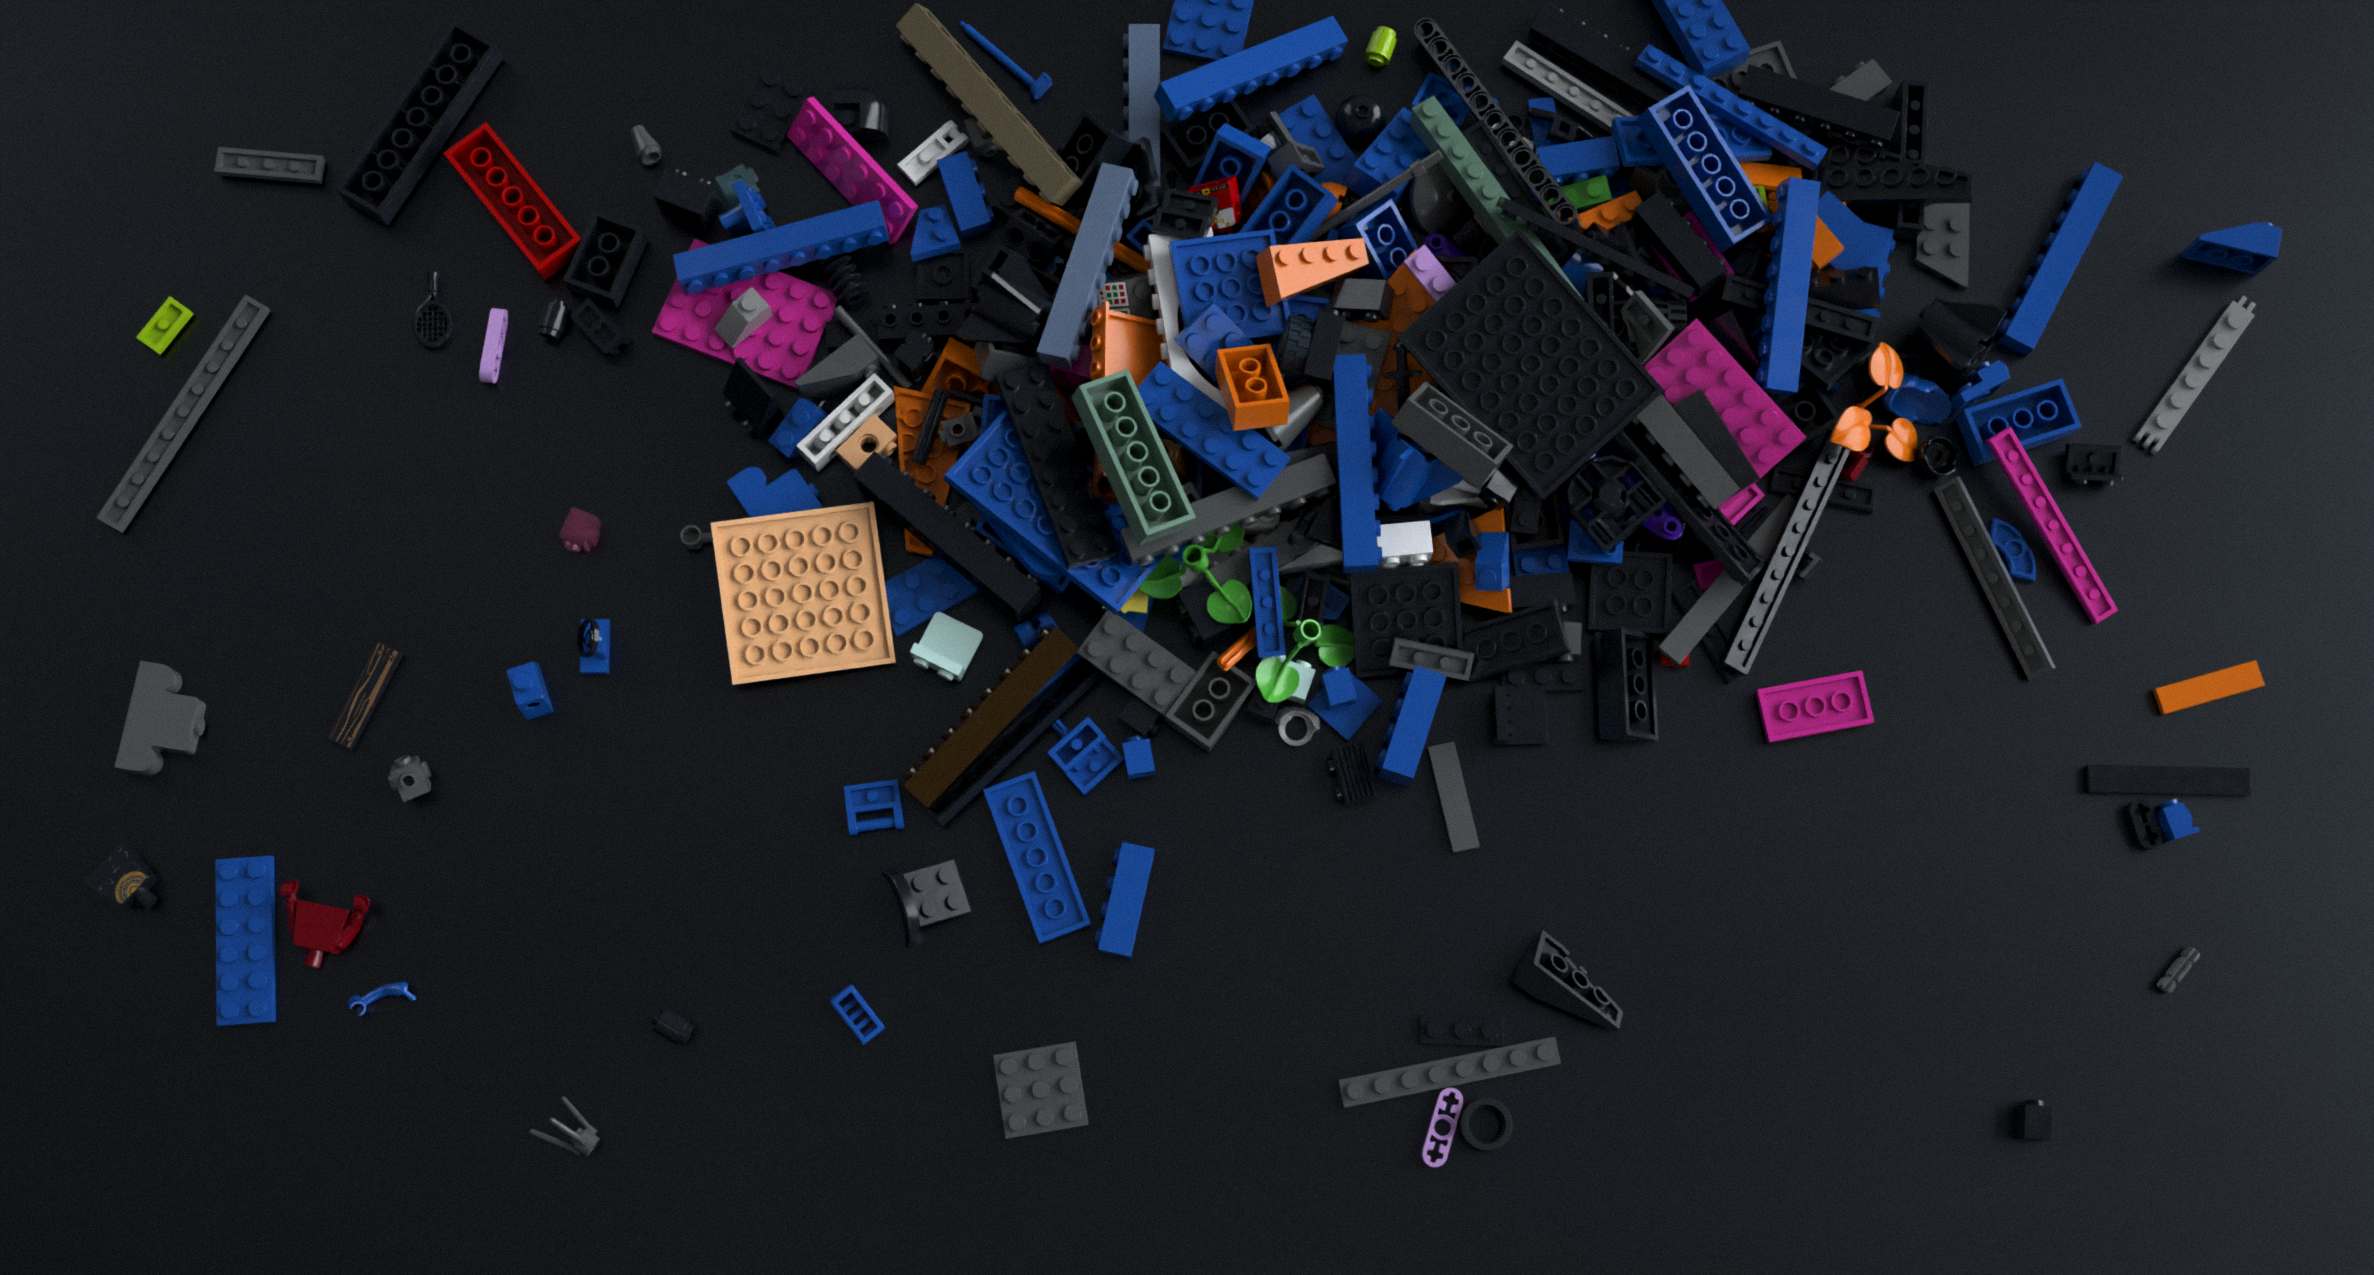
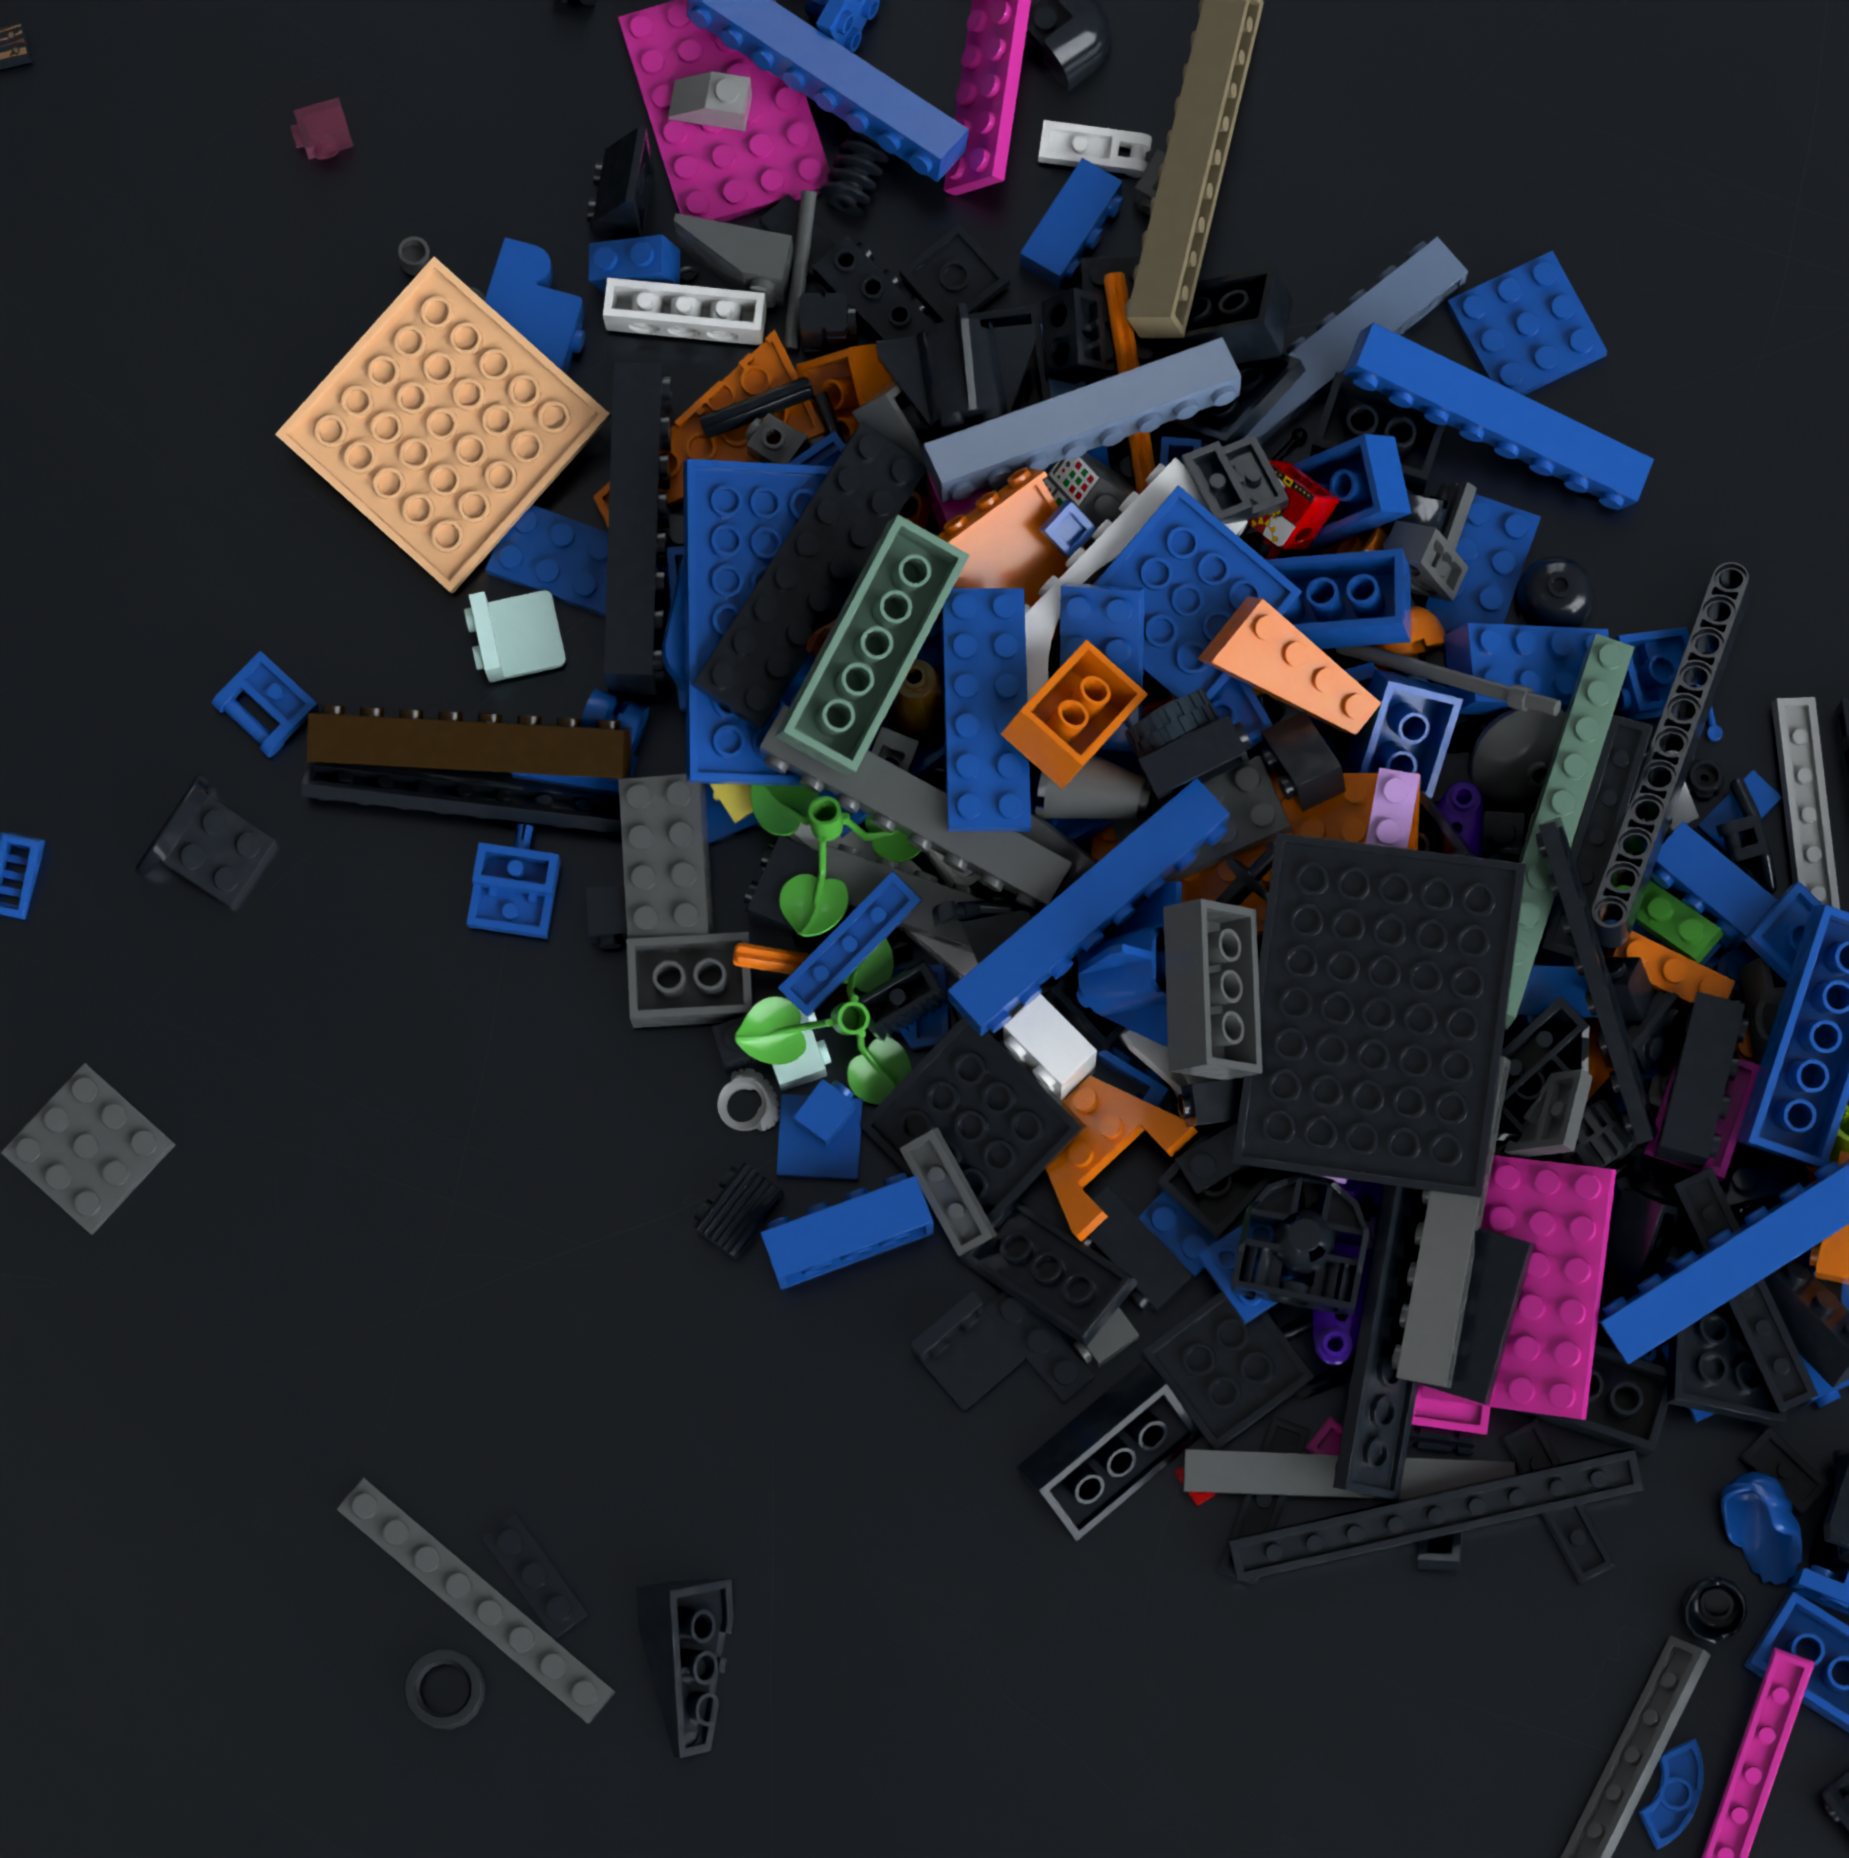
camera: 60 degrees right, 0 degrees up
blue torso [506,662,554,720] -> none
blue piece [577,619,610,674] -> none
light nougat brick [836,414,898,473] -> none
blue wing [910,204,961,262] -> none
blue piece [959,21,1053,100] -> none
blue plate [983,771,1091,945] -> none
blue brick [1094,842,1155,959] -> none
blue brick [1122,736,1155,779] -> none
lime brick [1365,26,1397,67] -> none
lavender beam [1421,1088,1463,1167] -> none
dark grey tile [1427,742,1480,854] -> none
black brick [1442,510,1483,559] -> none
blue slope [1475,532,1509,591] -> none
dark pink plate [1755,670,1874,744] -> none
orange plant [1830,342,1918,462] -> none
dark red plate [1838,446,1875,482] -> none
none -> plate [1039,500,1097,558]

